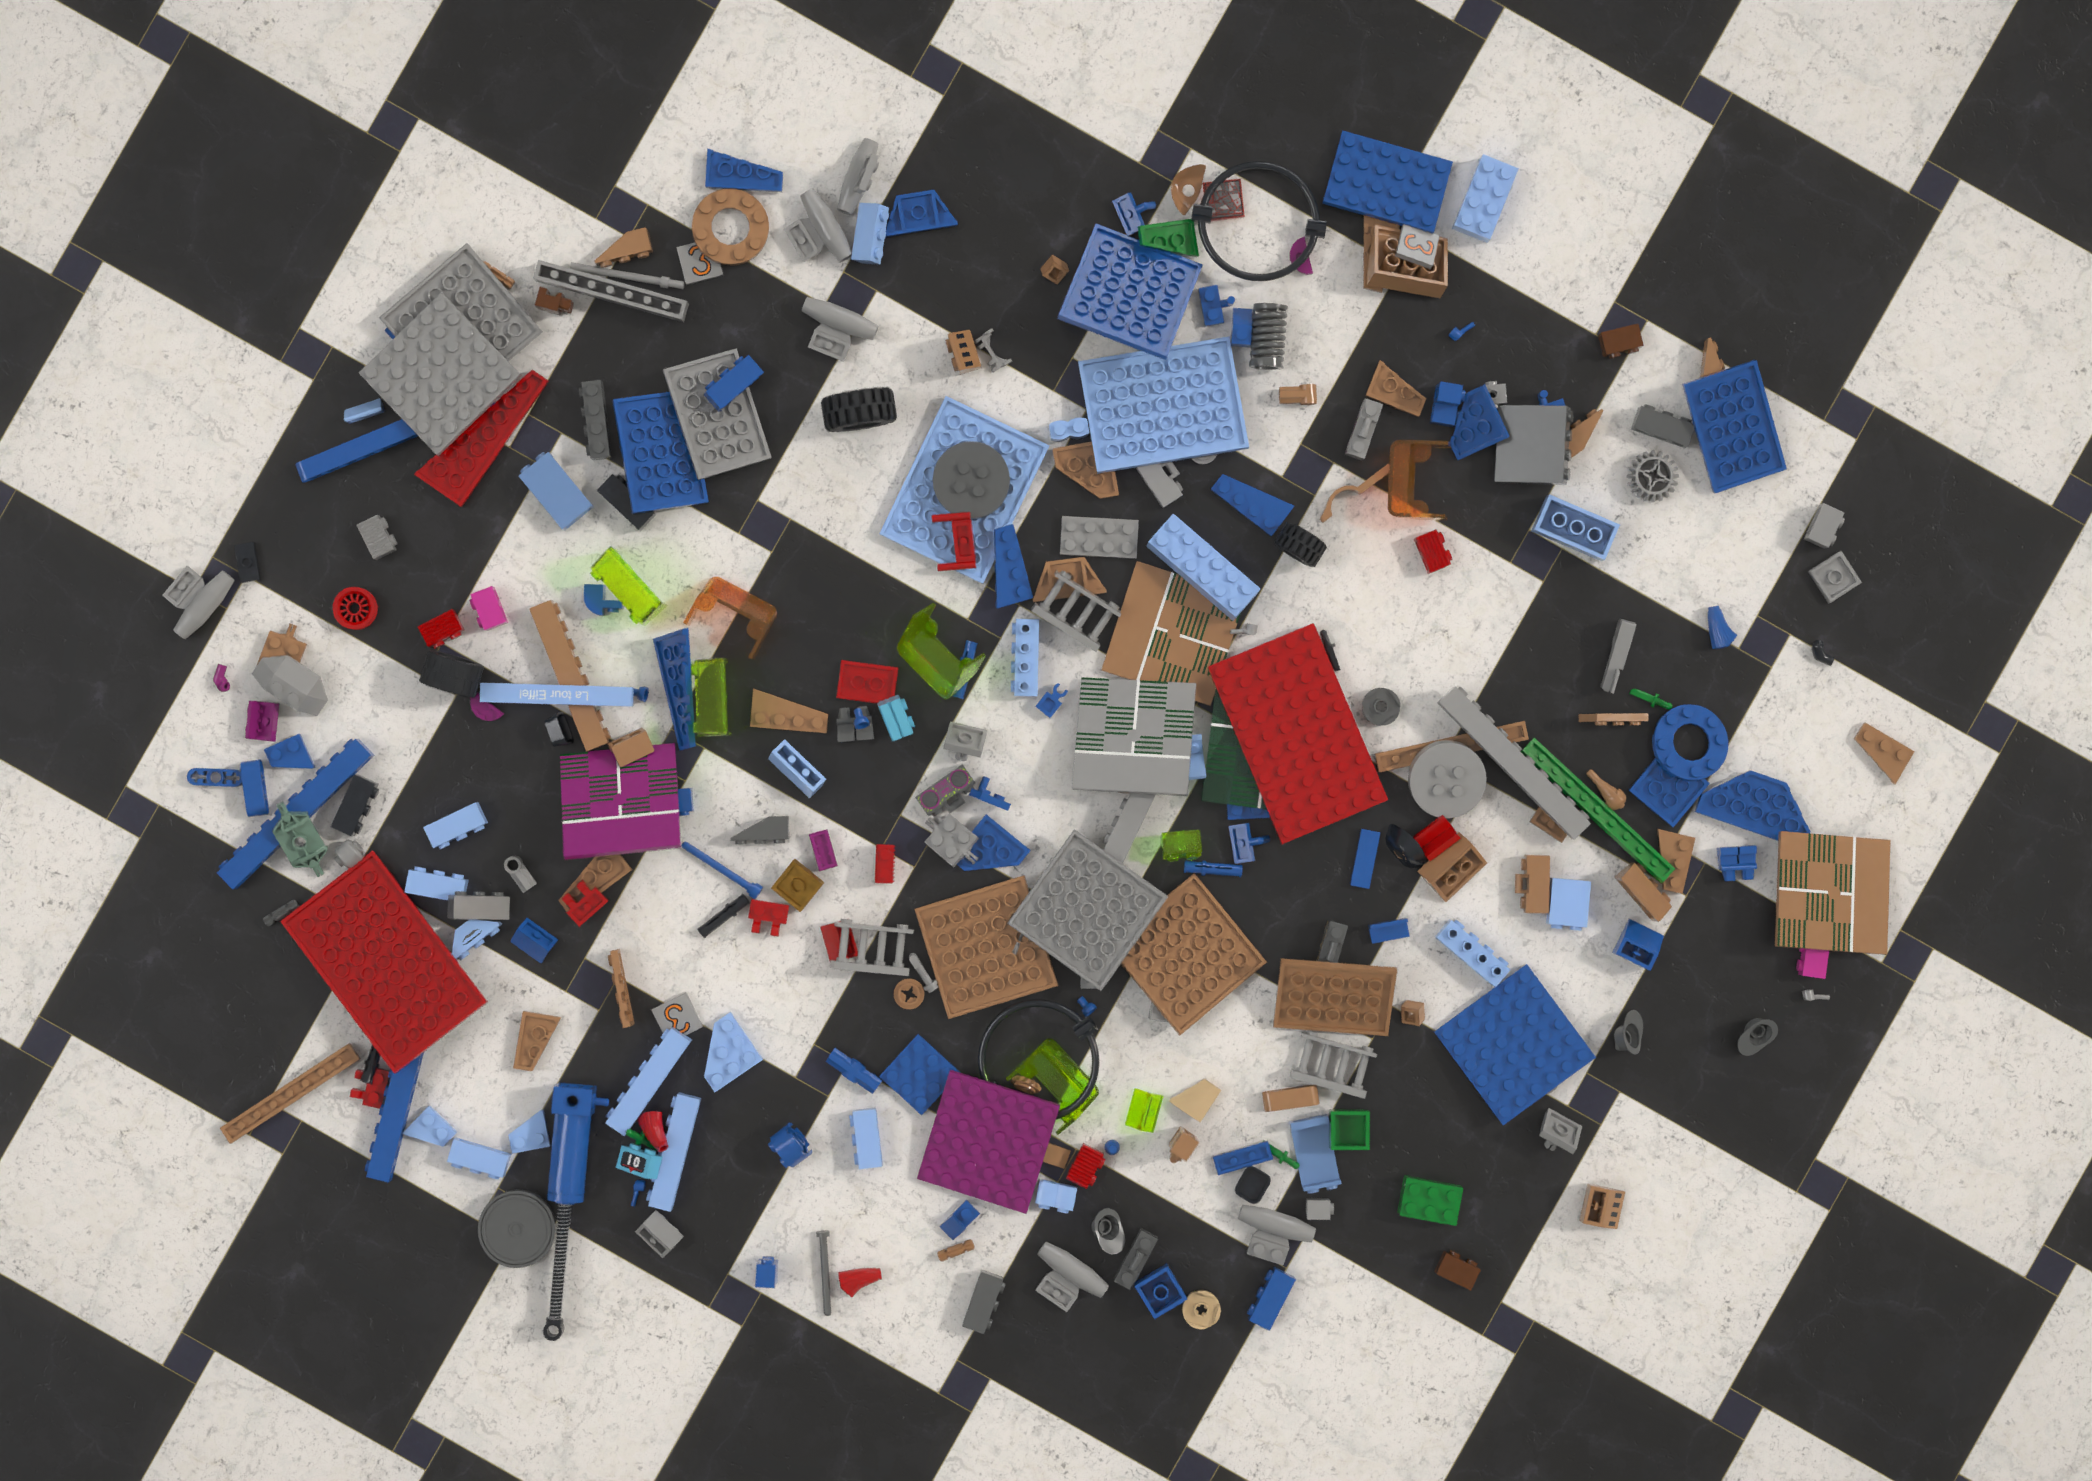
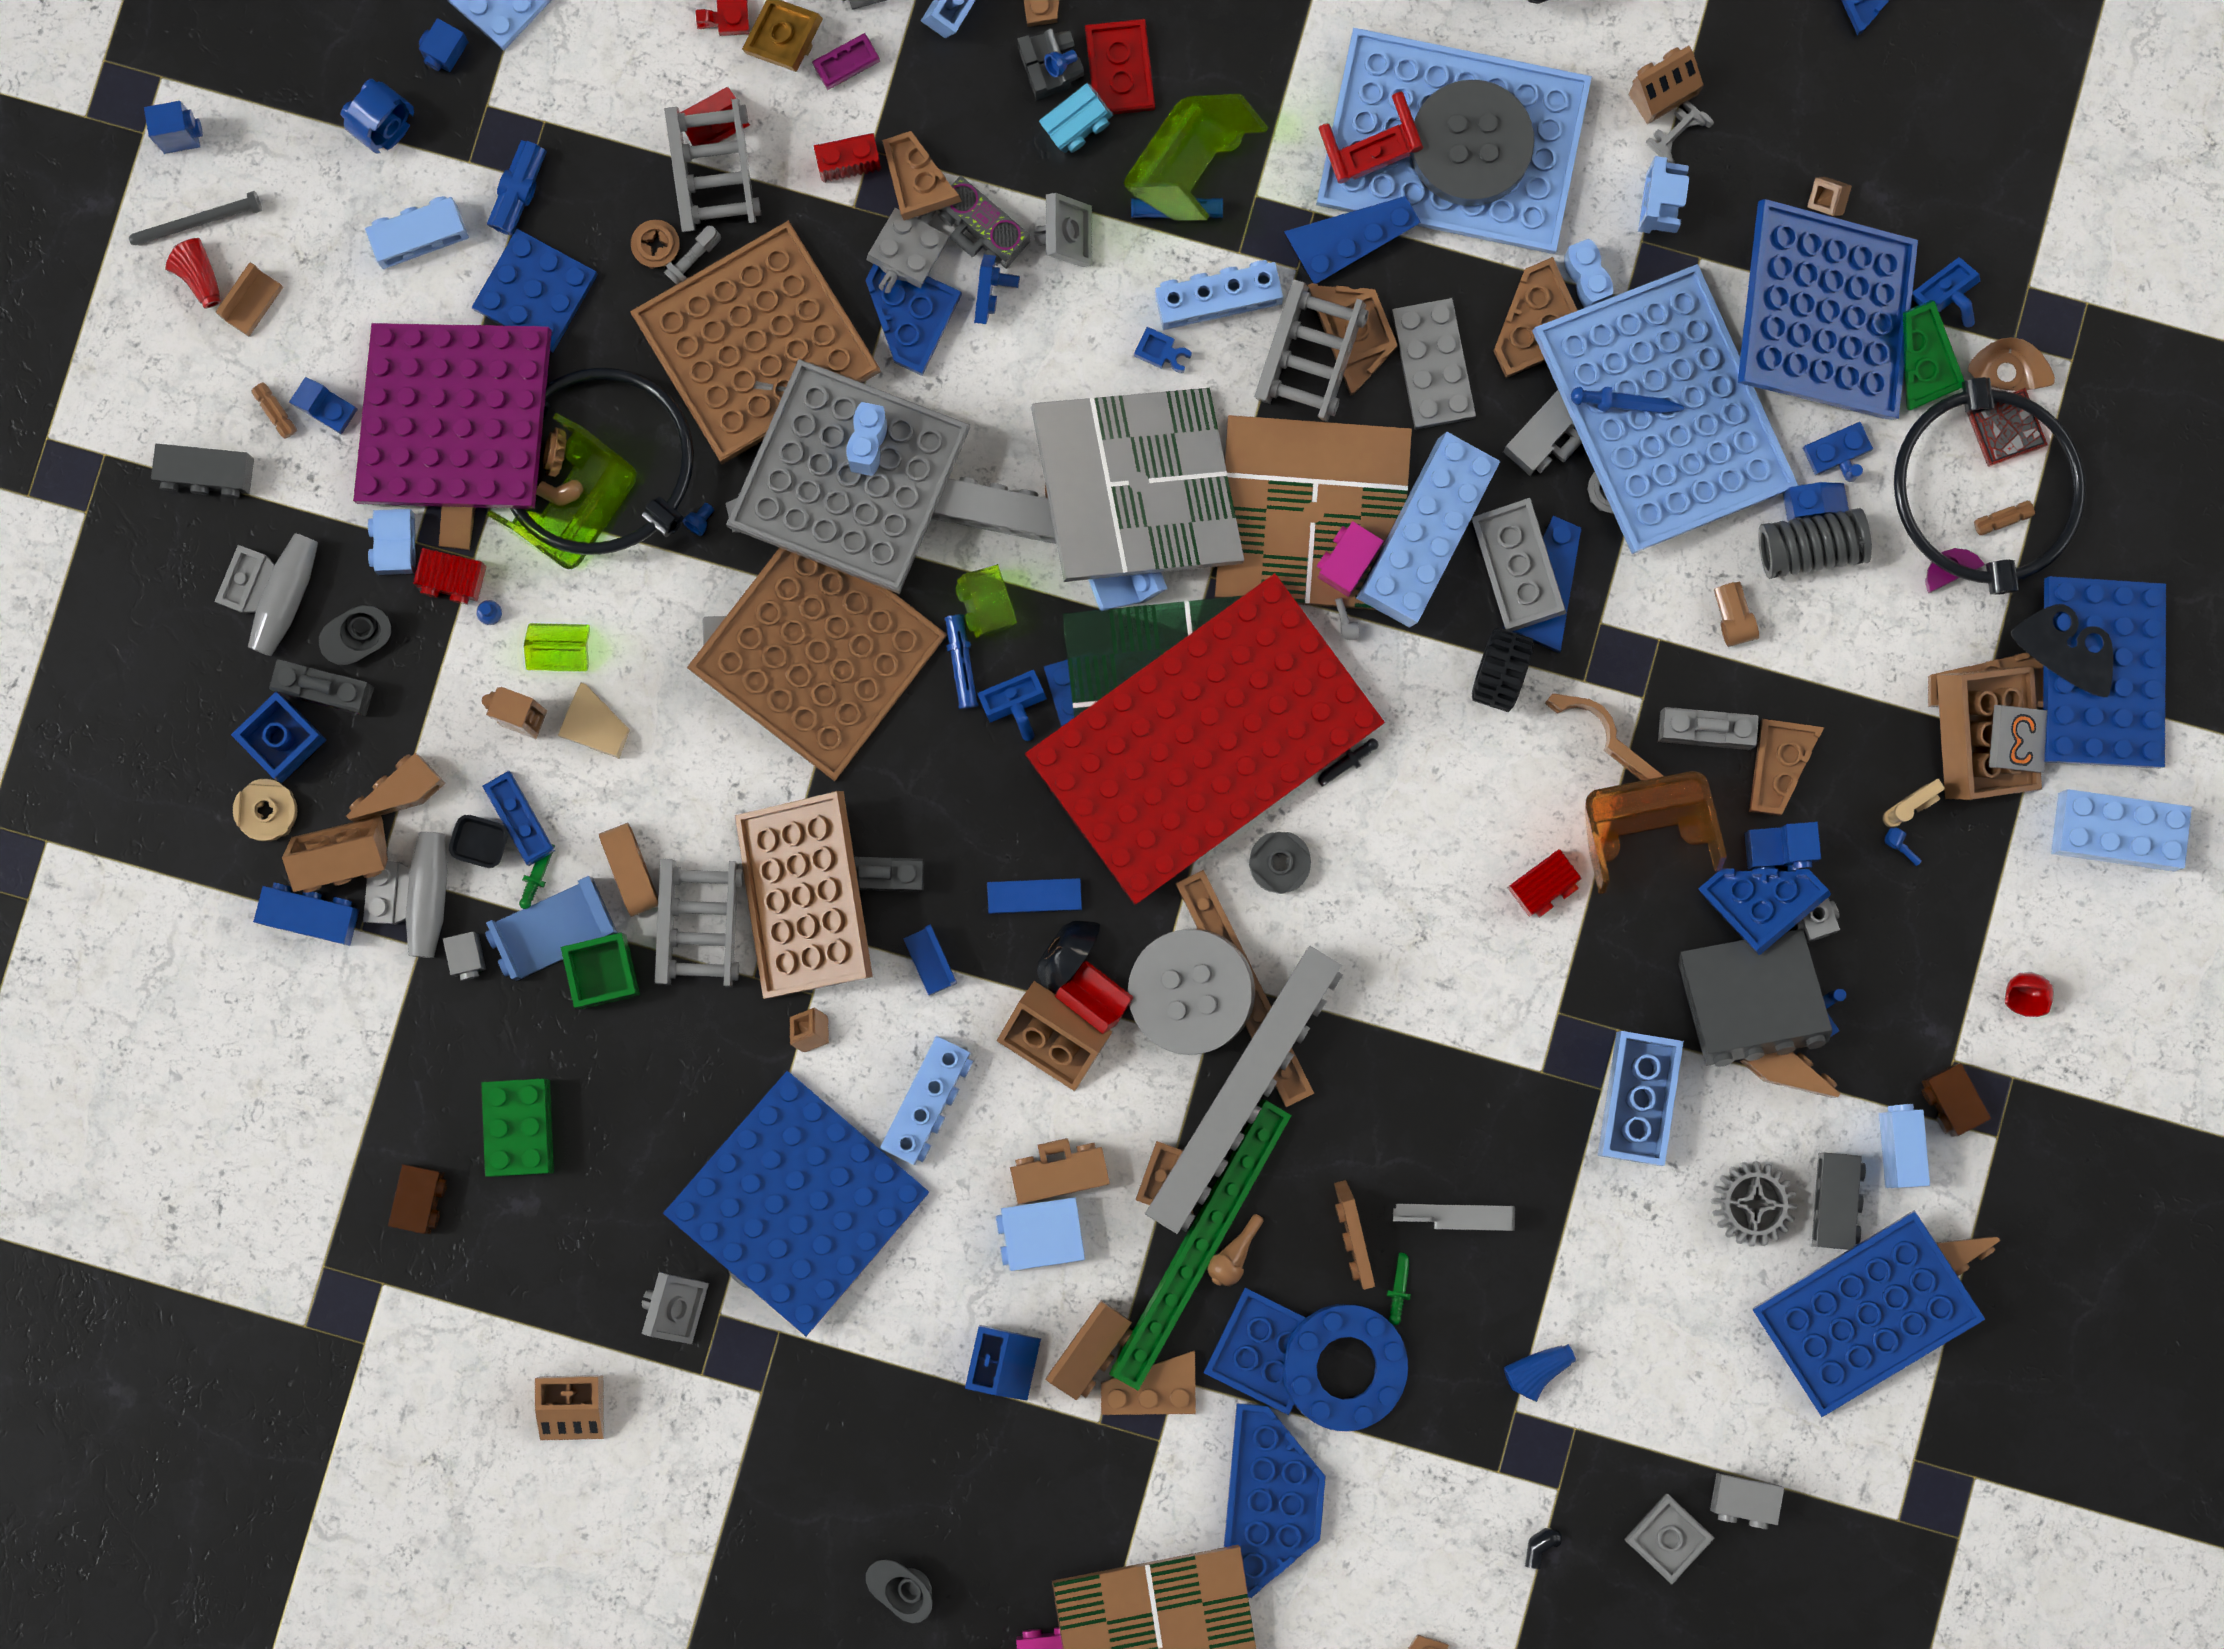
camera: 75 degrees right, 5 degrees down
dark grey piece [1614,1010,1643,1055] -> none
blue hips [1717,845,1757,881] -> none
none -> medium nougat panel [216,262,283,337]
none -> medium nougat slope [282,816,388,893]
none -> medium nougat slope [346,753,446,822]
none -> blue brick [419,18,469,72]
none -> medium nougat arm [536,480,583,507]
none -> light blue brick [846,402,887,476]
none -> medium nougat wing [882,131,962,221]
none -> dark pink brick [1317,521,1384,597]
none -> light grey plate [1471,498,1566,632]
none -> blue sword [1571,387,1684,413]
none -> light blue panel [1638,156,1689,233]
none -> light blue brick [1879,1104,1930,1188]
none -> tan plate [1883,779,1945,827]
none -> medium nougat axle [1974,500,2035,535]
none -> red hair [2005,972,2054,1017]
none -> black piece [2011,604,2113,697]

